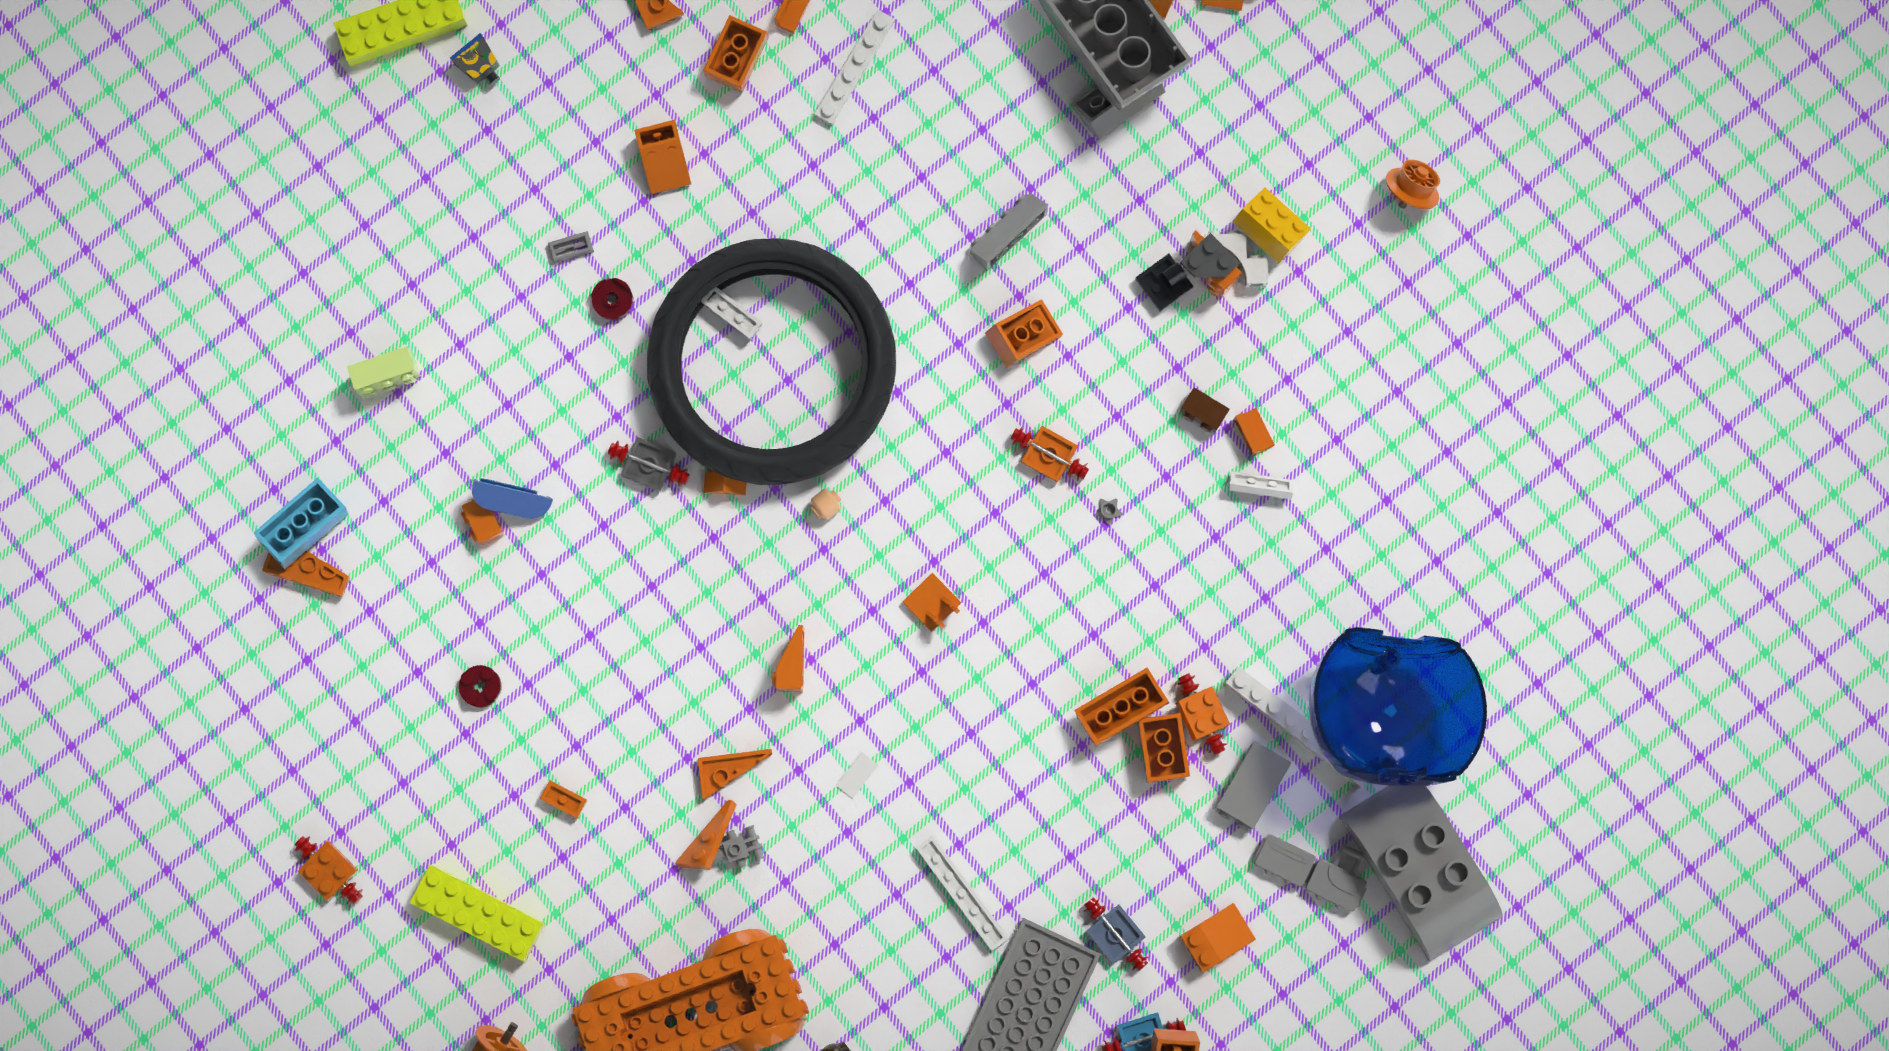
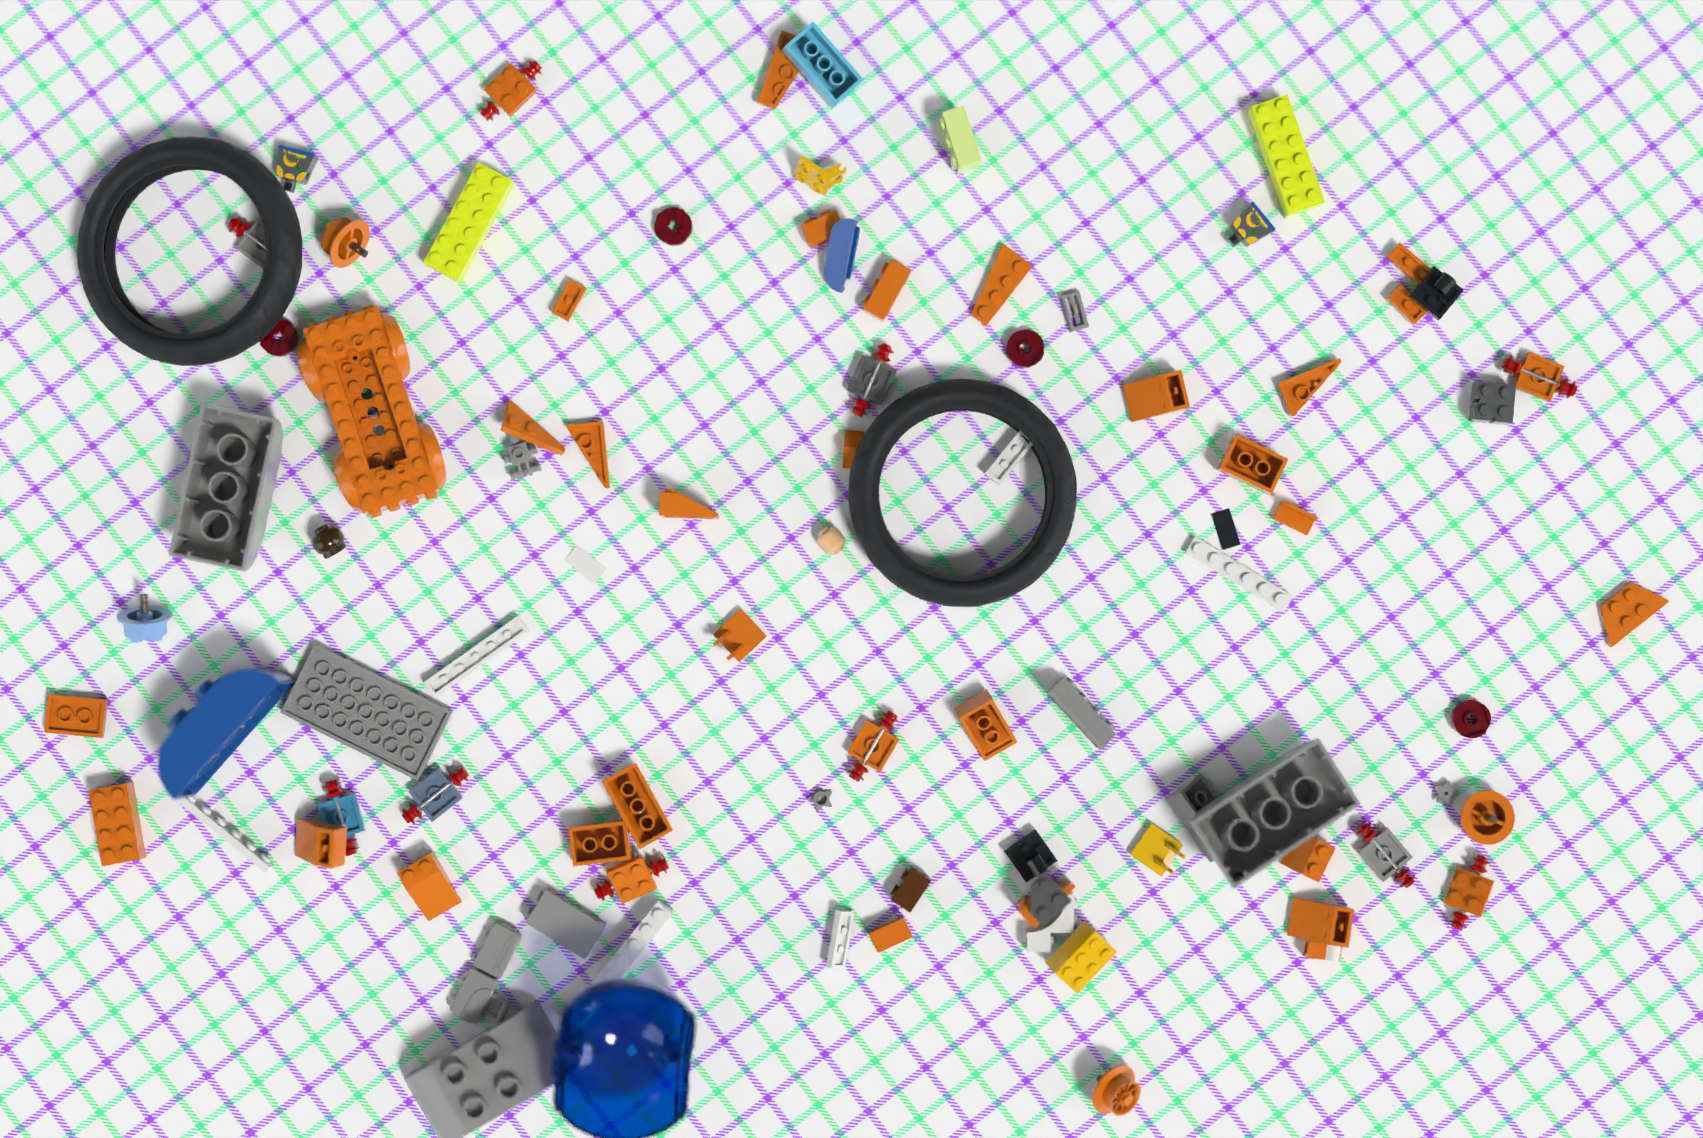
camera: 90 degrees right, 5 degrees up
none -> yellow plate [793,155,847,197]
none -> orange brick [862,259,912,322]
none -> orange wing [971,243,1033,327]
none -> yellow plate [1130,823,1186,877]
none -> black sticker [1211,508,1241,550]

